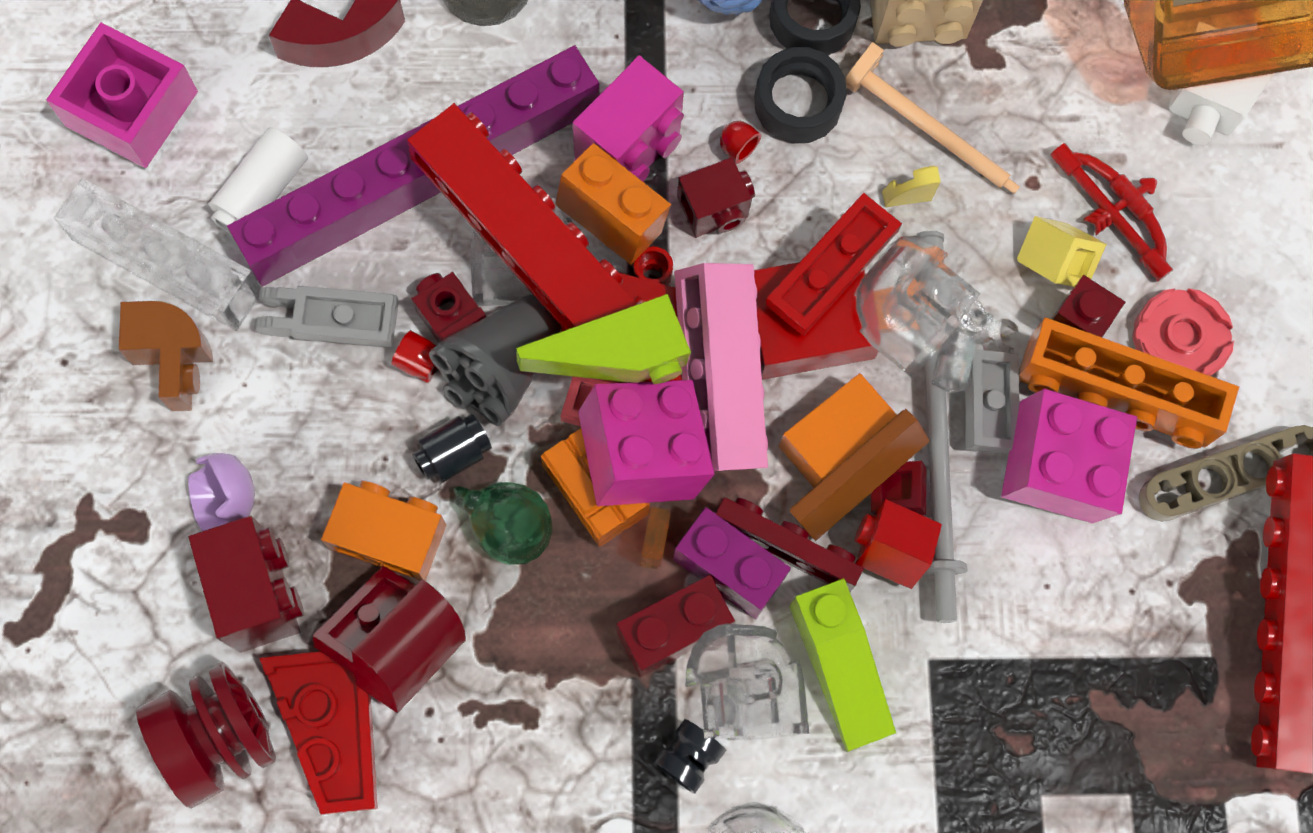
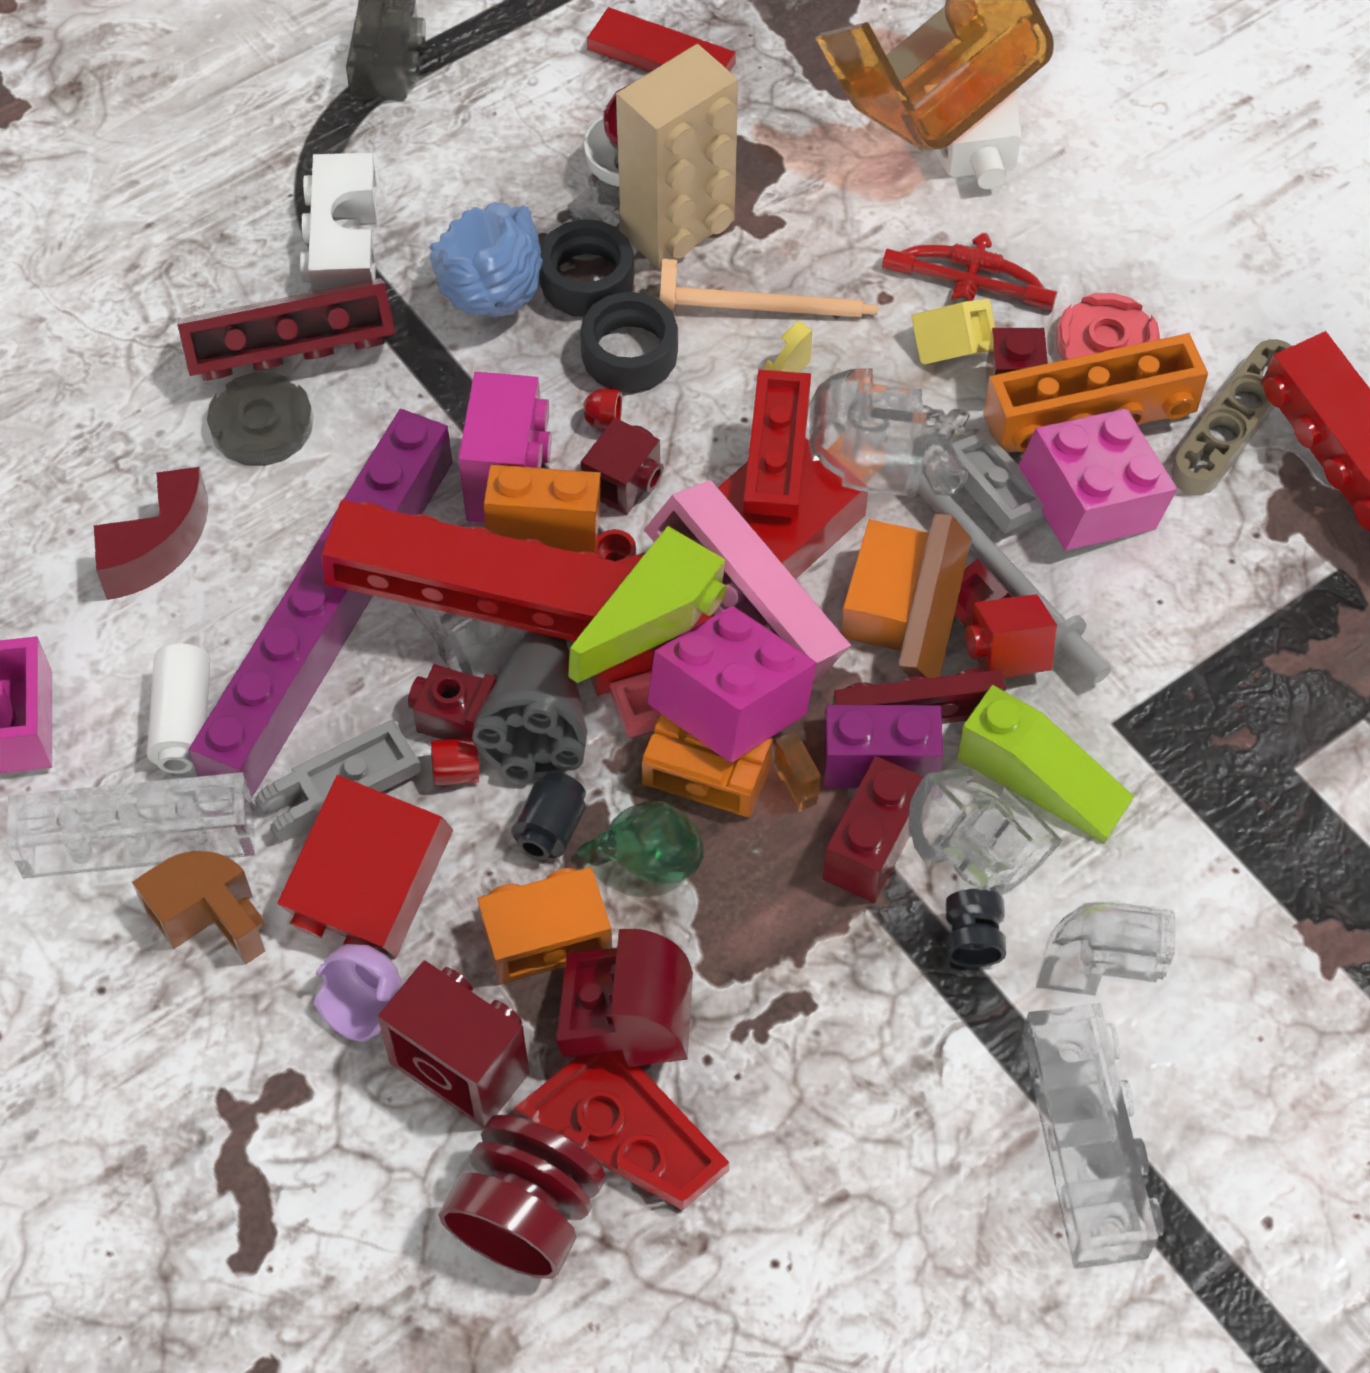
camera: 30 degrees left, 15 degrees down
none -> red brick [277,775,454,958]

